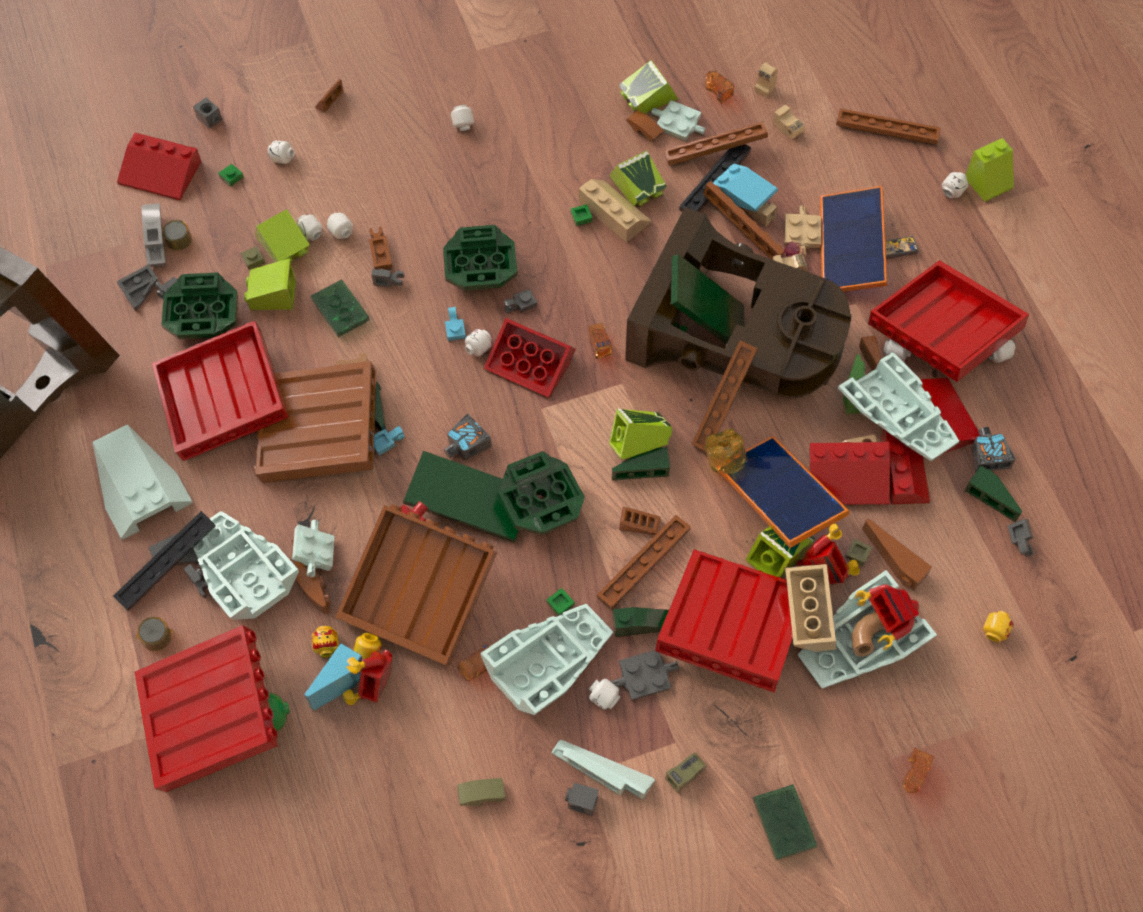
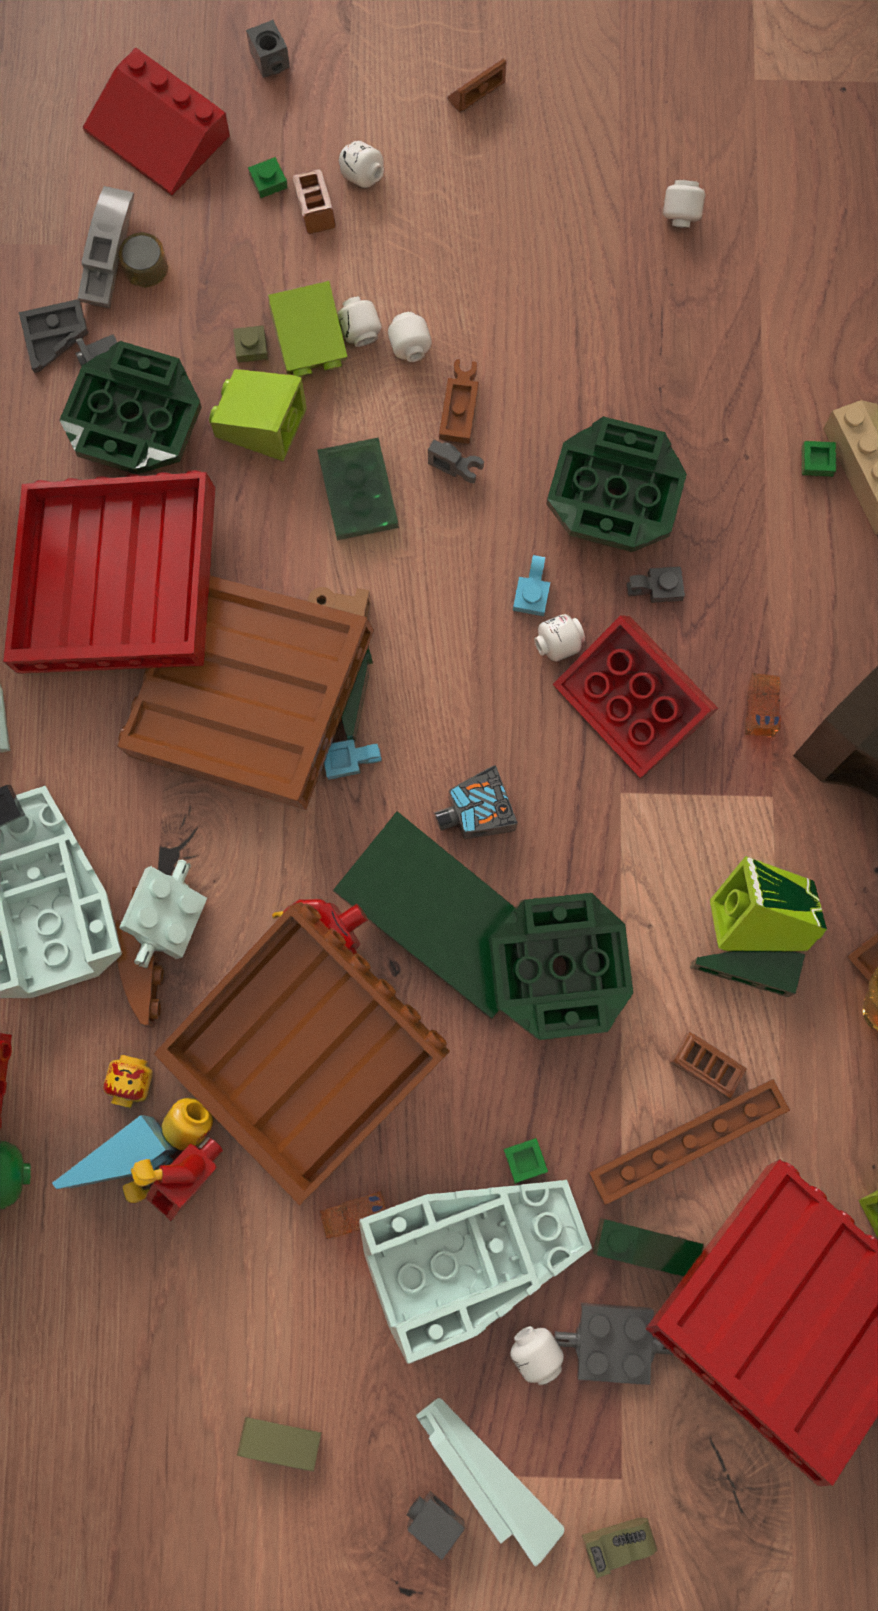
camera: 20 degrees right, 15 degrees up
none -> dark orange slope [292,169,336,234]

